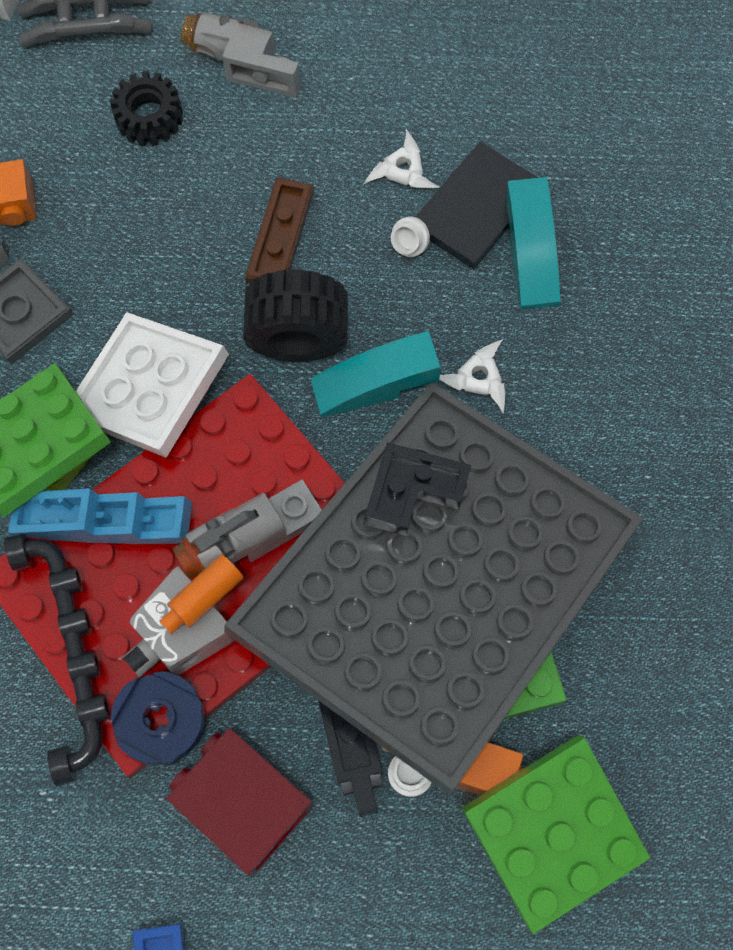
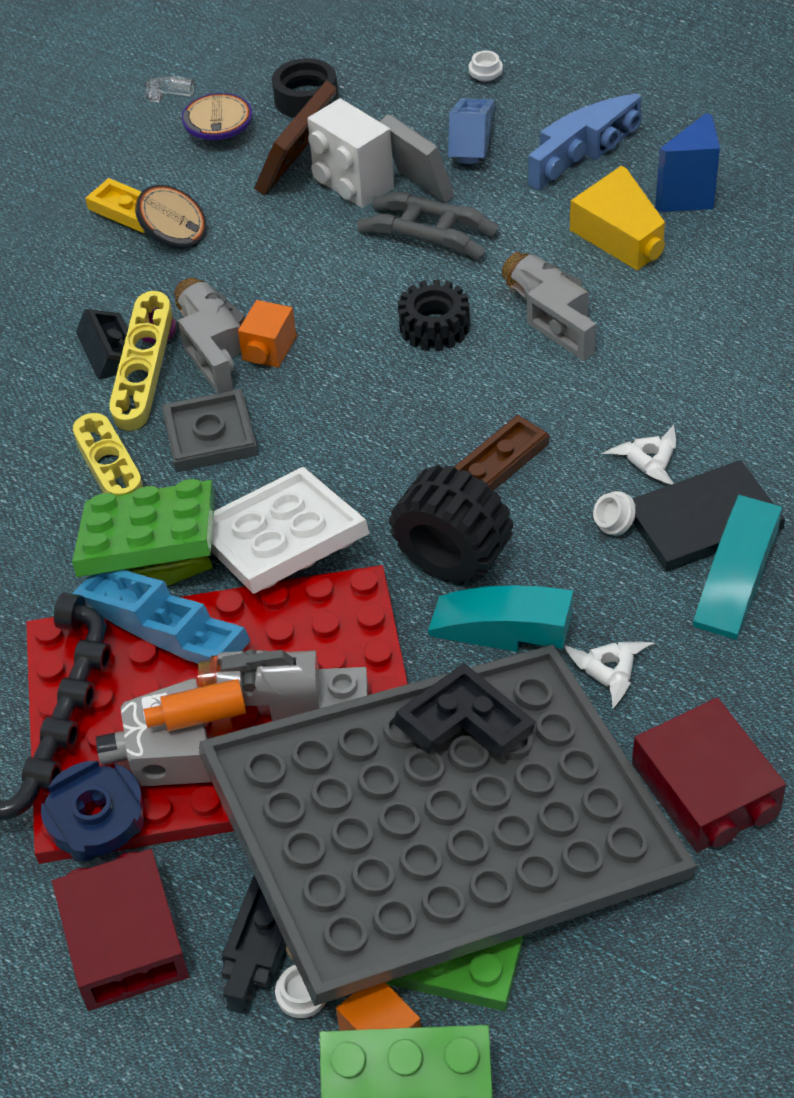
camera: 30 degrees right, 20 degrees down
none -> dark red brick [632,697,786,853]

